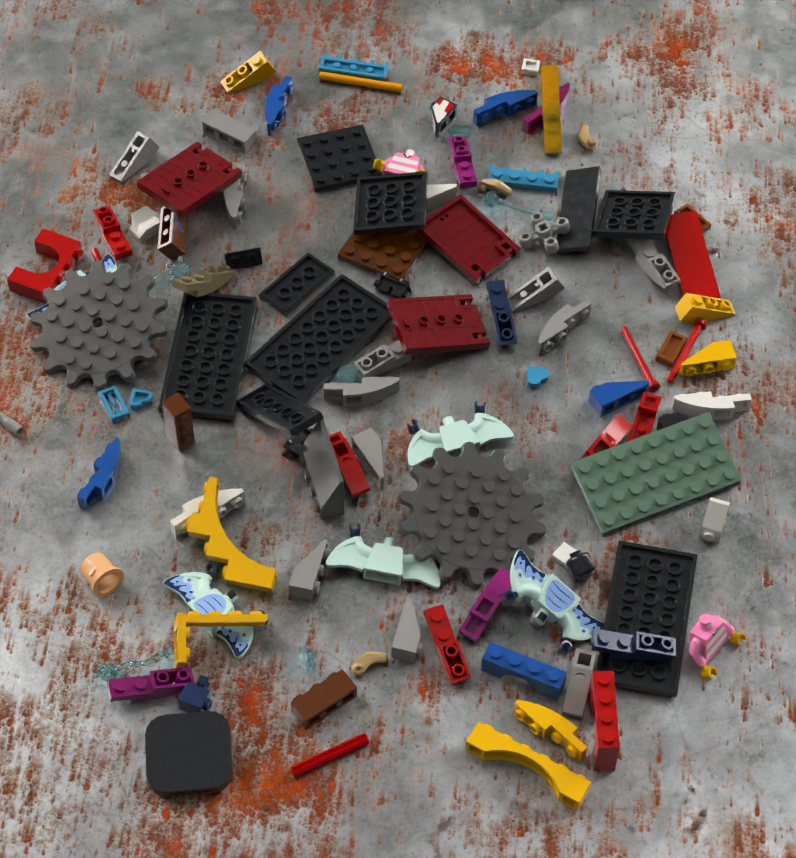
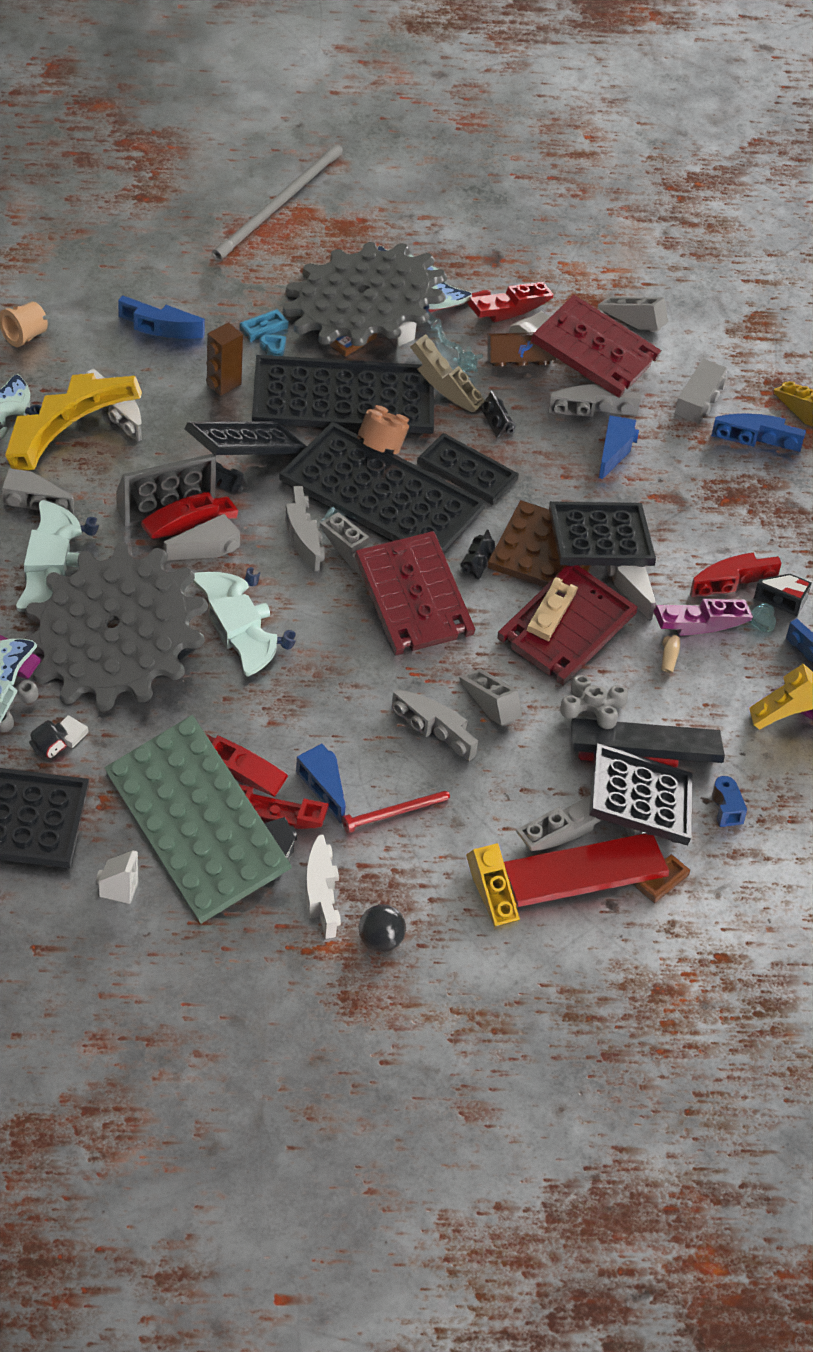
camera: 80 degrees right, 5 degrees down
red arch [7,229,83,304] -> none
black plate [296,124,382,192] -> none
torso [373,149,425,175] -> none
clear light blue piece [478,191,554,221] -> none
dark blue slope [486,280,517,346] -> none
dark azure hinge [488,163,560,193] -> none
dark azure tile [527,366,549,388] -> none
tan arm [578,124,597,150] -> none
dark orange tile [655,331,687,367] -> none
red bar [667,318,707,384] -> none
yellow slope [679,340,737,377] -> none
none -> nougat brick [357,405,409,454]
none -> black piece [358,904,406,953]
none -> tan plate [527,577,578,641]
none -> blue slope [599,415,639,479]
none -> red slope [690,552,782,597]
none -> blue leg [712,776,747,827]

